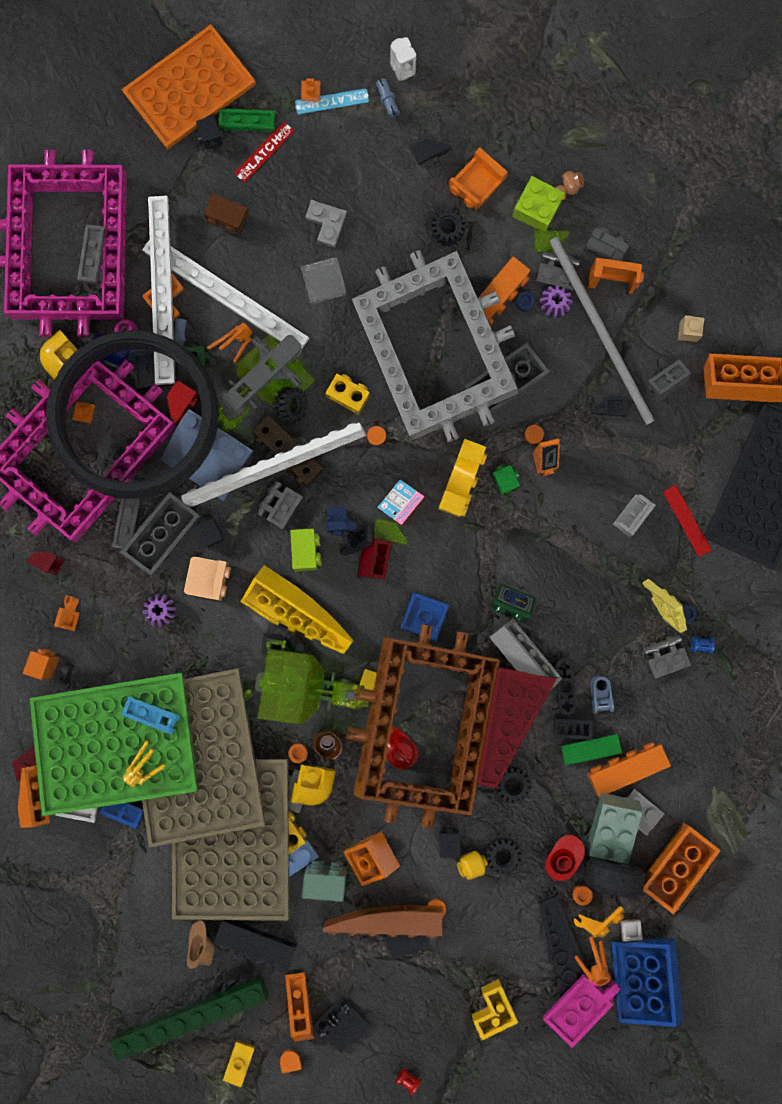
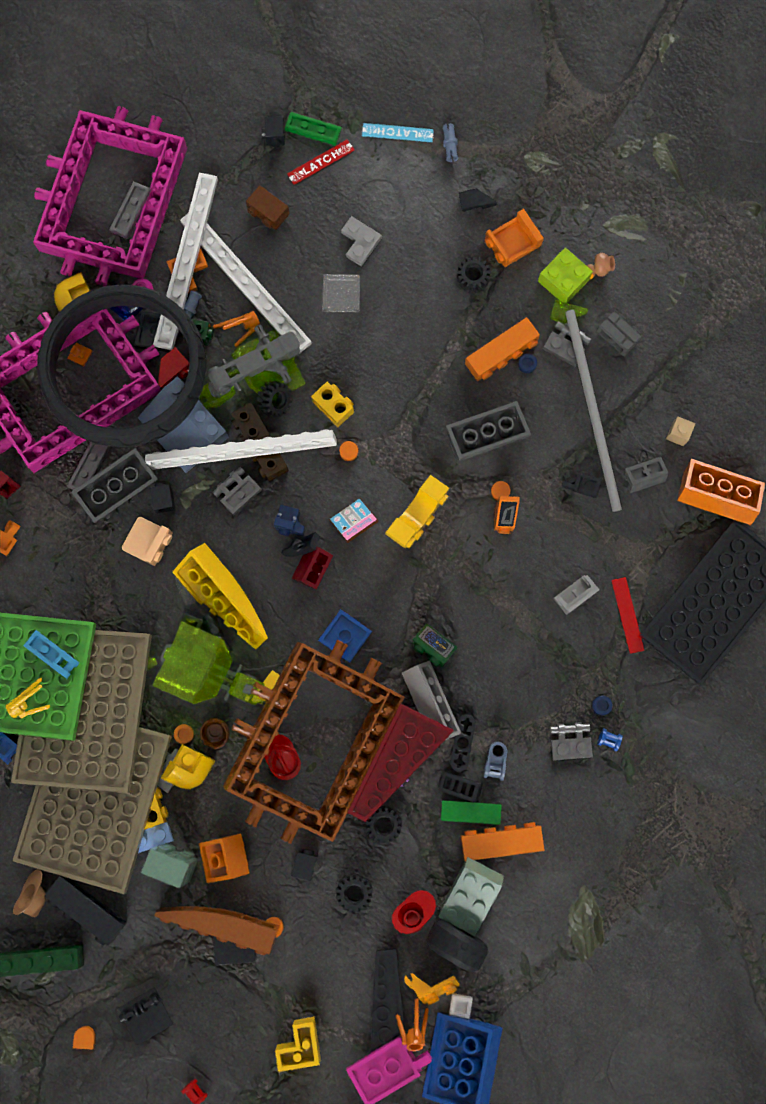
camera: 20 degrees right, 5 degrees down
orange plate [122,24,256,150] -> none
medium lavender gear [142,594,176,627] -> none
yellow plate [223,1040,255,1087] -> none
orange slope [285,972,314,1042] -> none
lime brick [290,529,322,572] -> none
orange tile [301,79,320,102] -> none
light grey brick [352,250,518,442] -> none
clear neon green tile [374,519,408,545] -> none
white brick [390,37,416,81] -> none
yellow head [457,851,488,880] -> none
green brick [492,464,520,496] -> none
medium lavender gear [540,285,573,318] -> none
orange tile [572,884,593,906] -> none
orange panel [587,257,644,294] -> none
light grey plate [625,788,664,836] -> none
light yellow wing [642,579,687,633] -> none
orange brick [643,823,721,914] -> none

